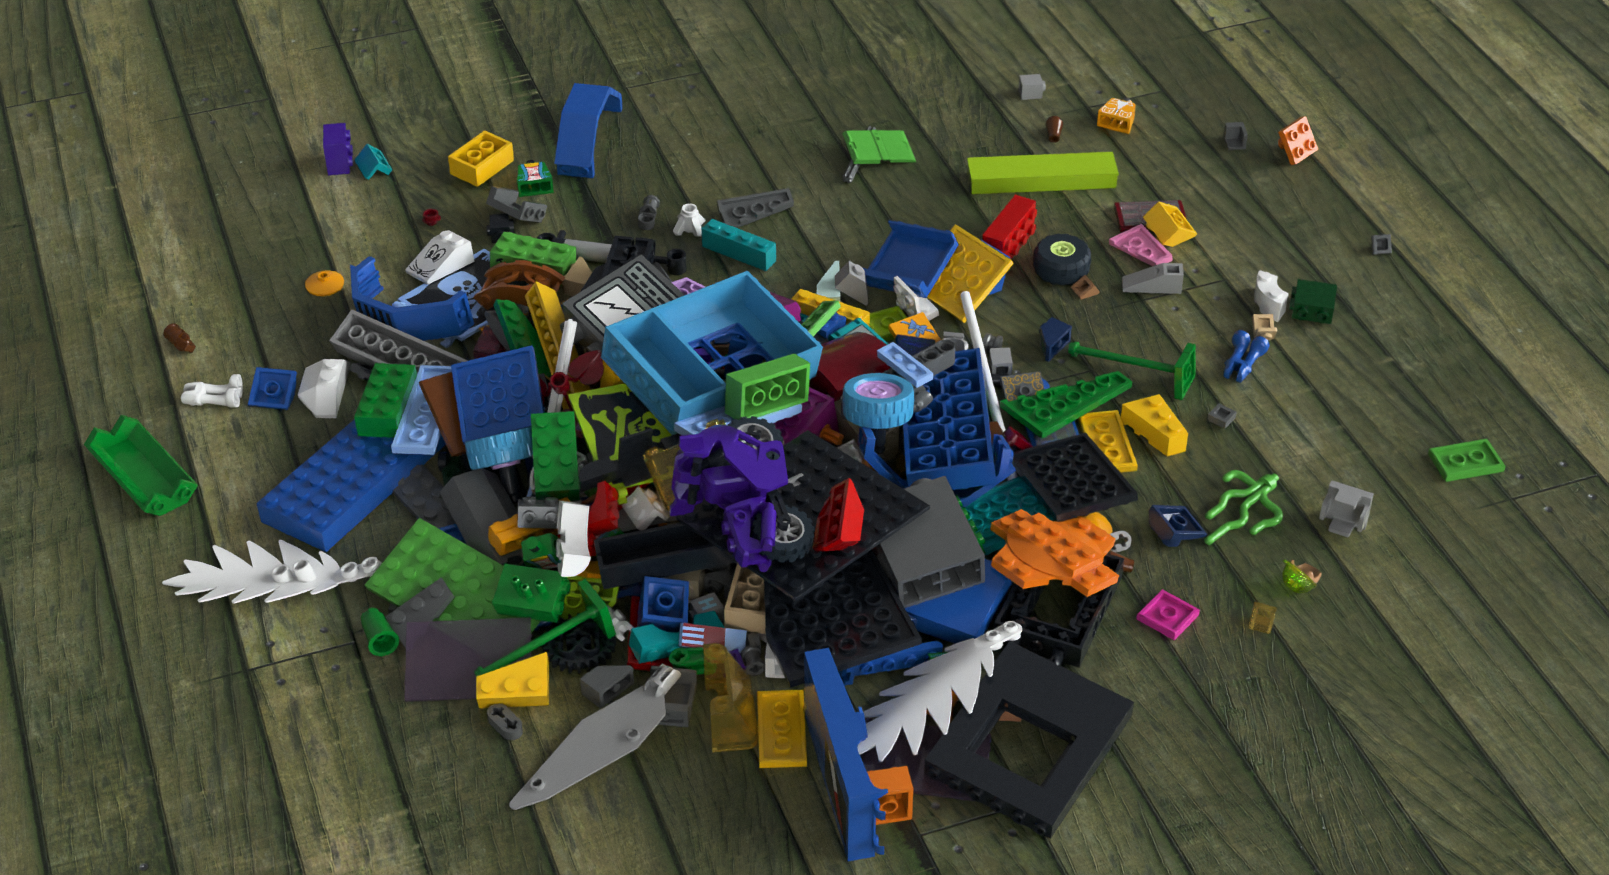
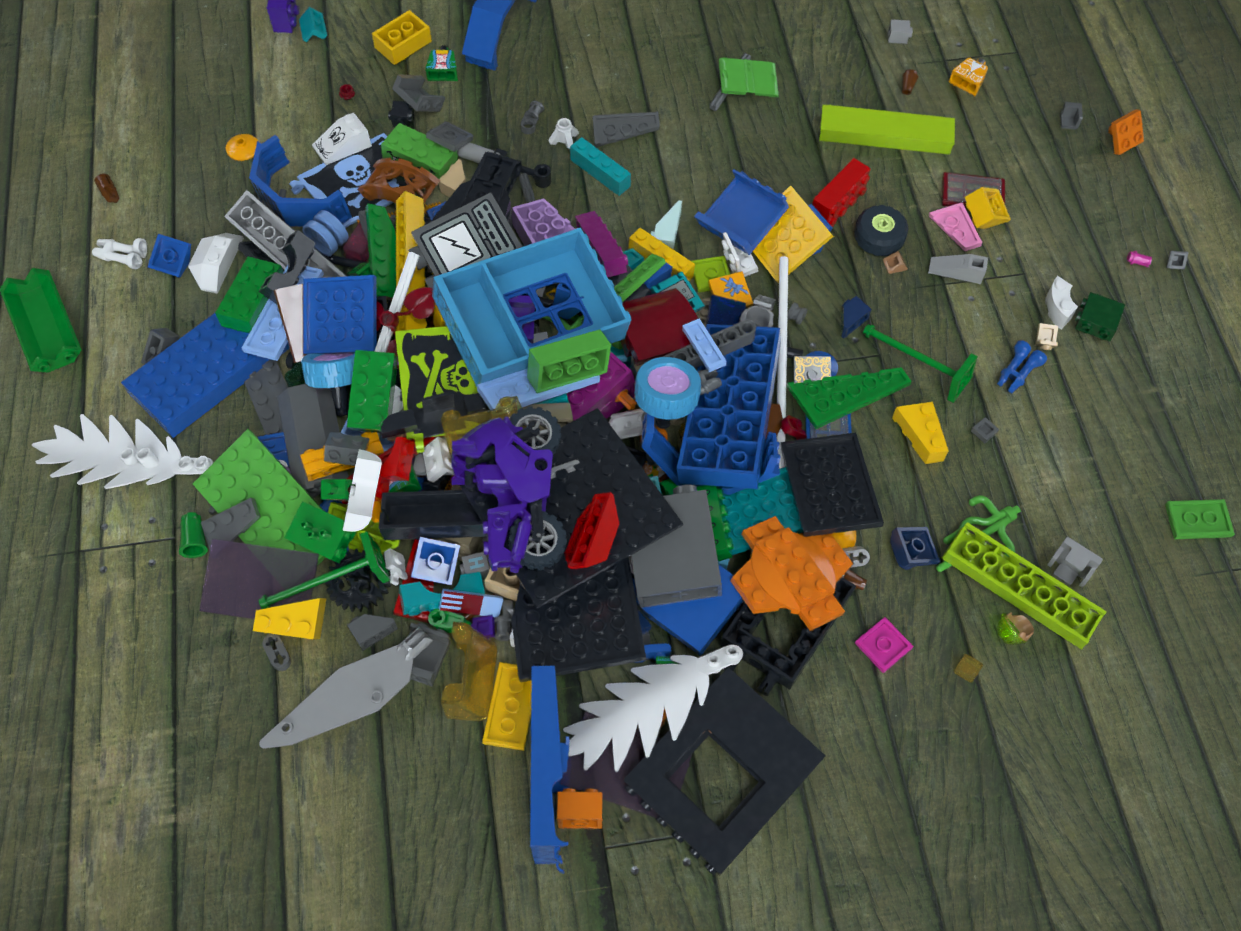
camera: 10 degrees right, 20 degrees up
light grey slope [835,261,868,306] -> none
light grey brick [989,348,1013,375] -> none
yellow tile [1077,410,1138,473] -> none
none -> dark grey slope [141,328,179,365]
none -> black arch [259,230,316,304]
none -> medium blue wheel [302,210,349,256]
none -> dark grey plate [426,121,474,152]
none -> lime tile [942,522,1107,650]
none -> dark pink pin [1127,251,1152,268]

